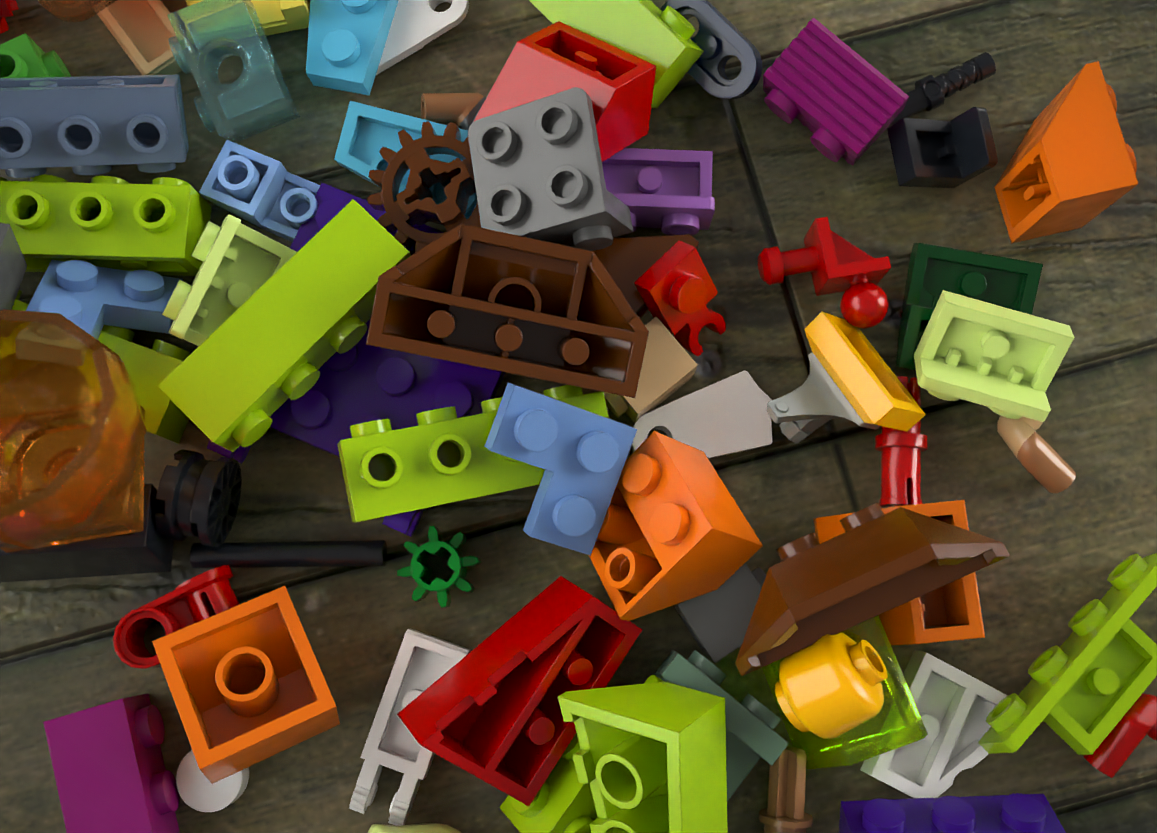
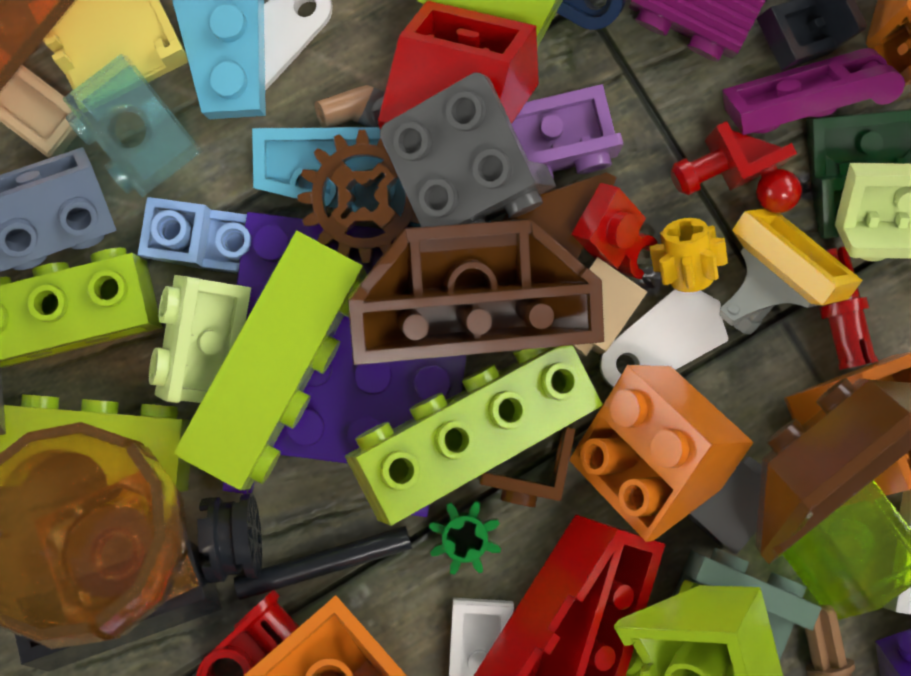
camera: 20 degrees left, 5 degrees up
medium blue plate [15,260,183,363] -> none
medium blue plate [484,382,637,556] -> none
yellow head [775,632,888,739] -> none
none -> reddish brown bracket [479,427,575,507]
none -> yellow gear [650,218,728,292]
none -> magenta plate [722,48,905,135]

